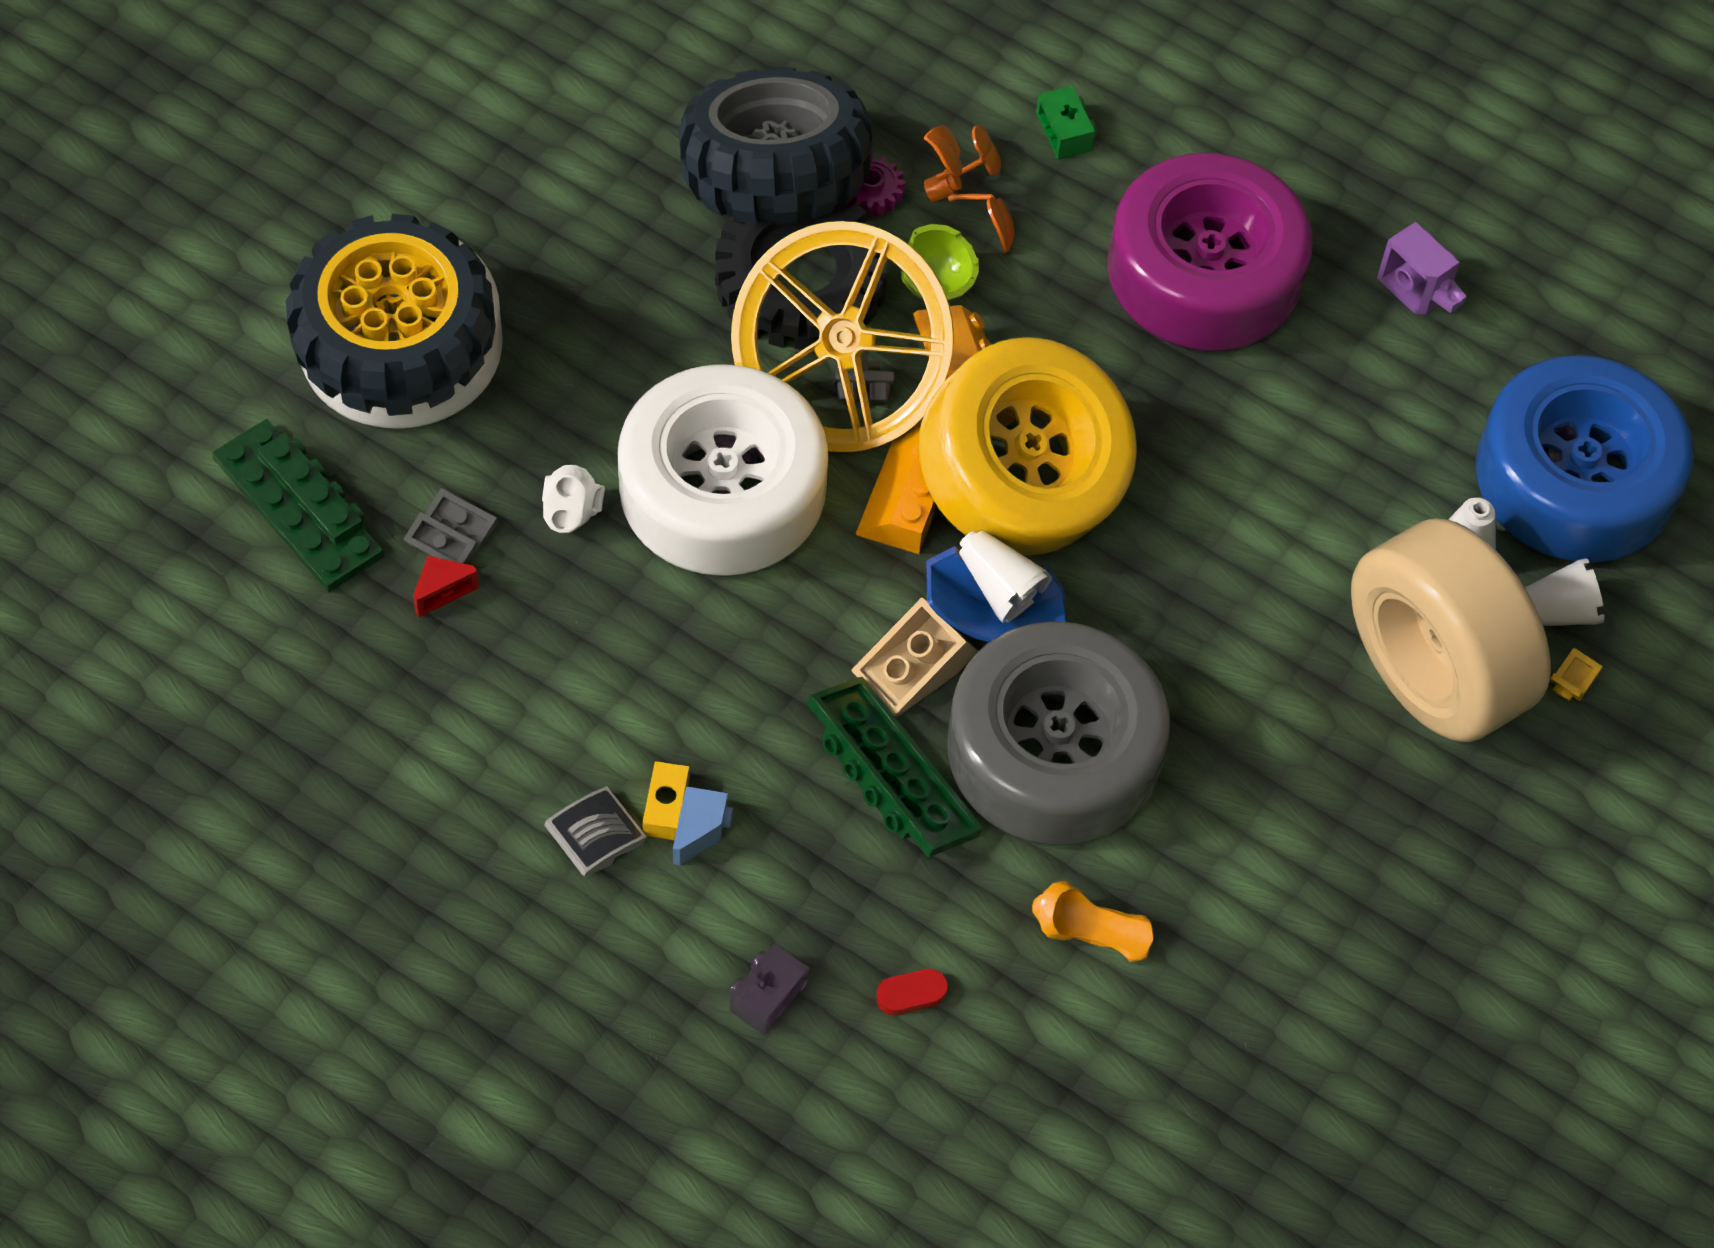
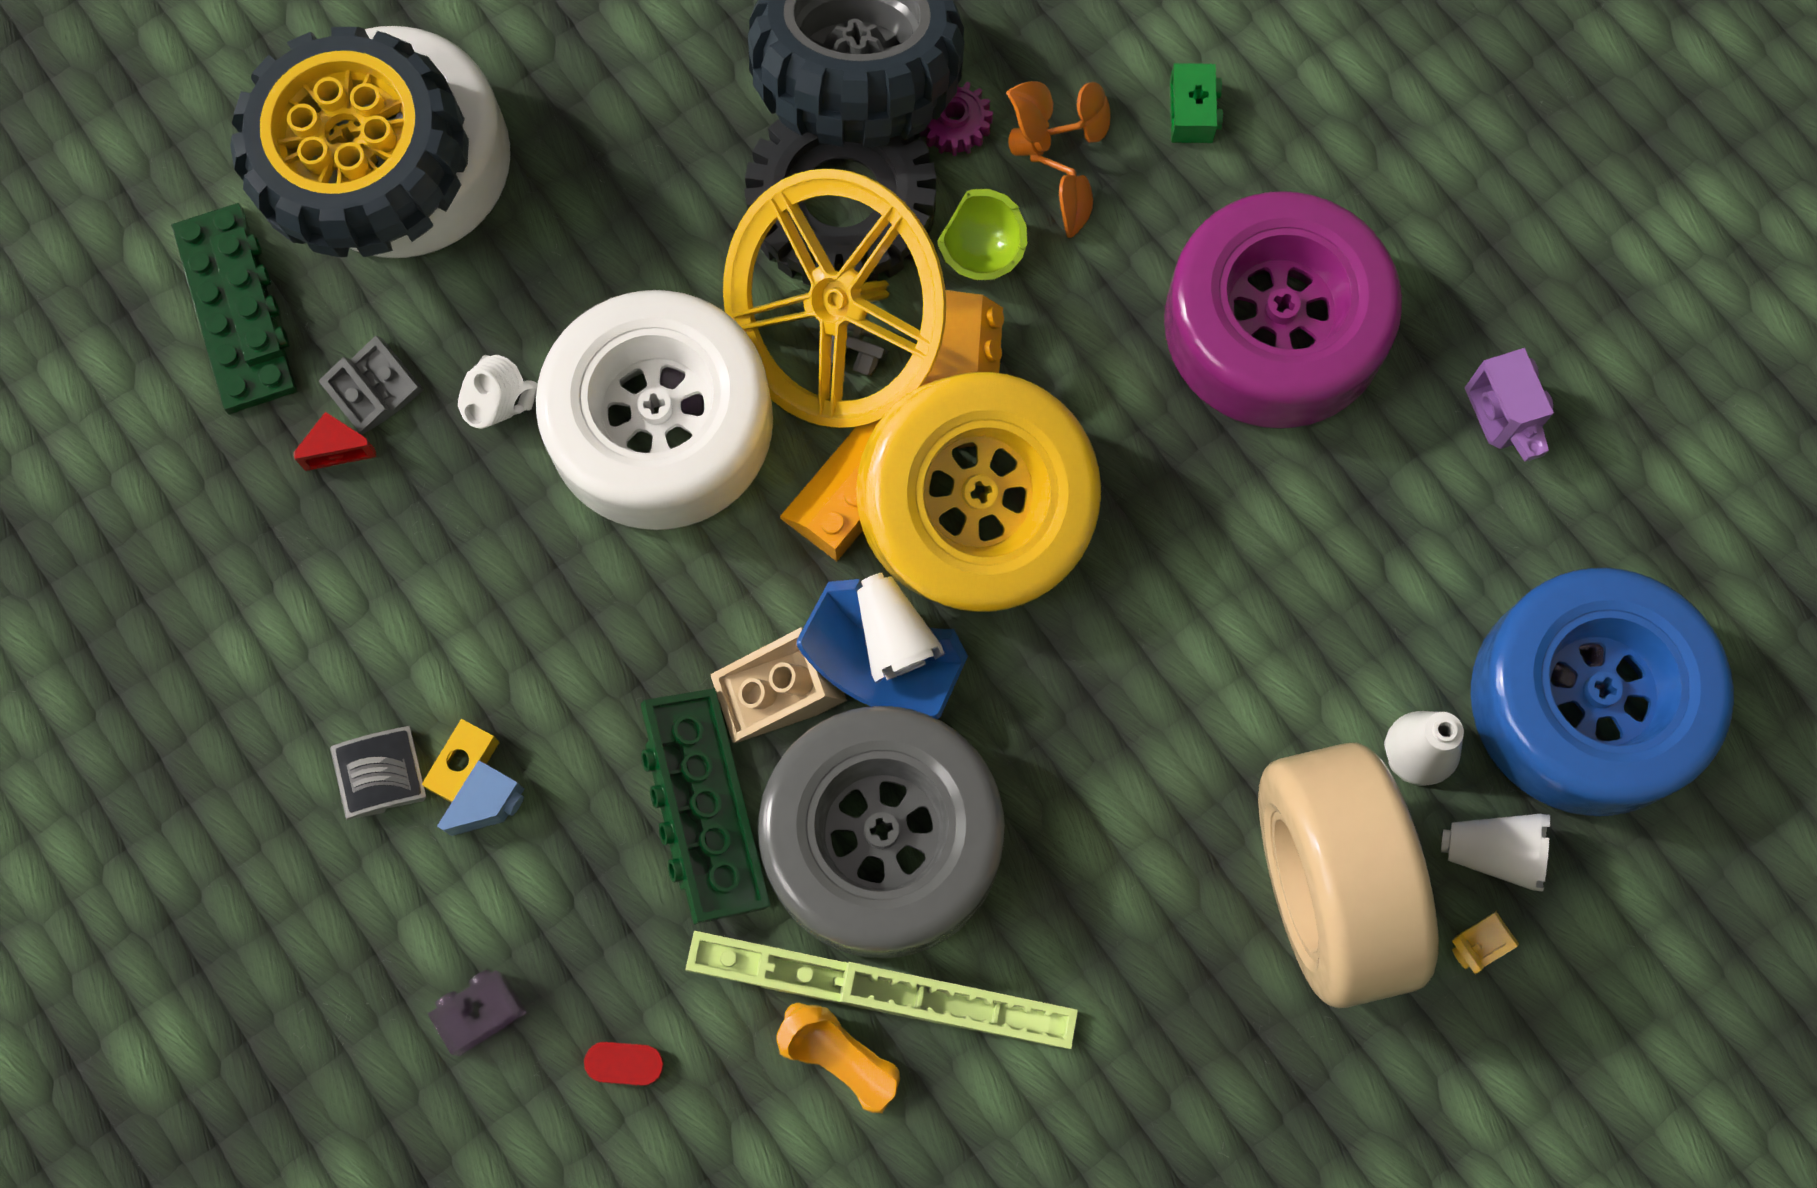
camera: 25 degrees right, 15 degrees up
none -> yellowish green slope [685,931,1078,1049]

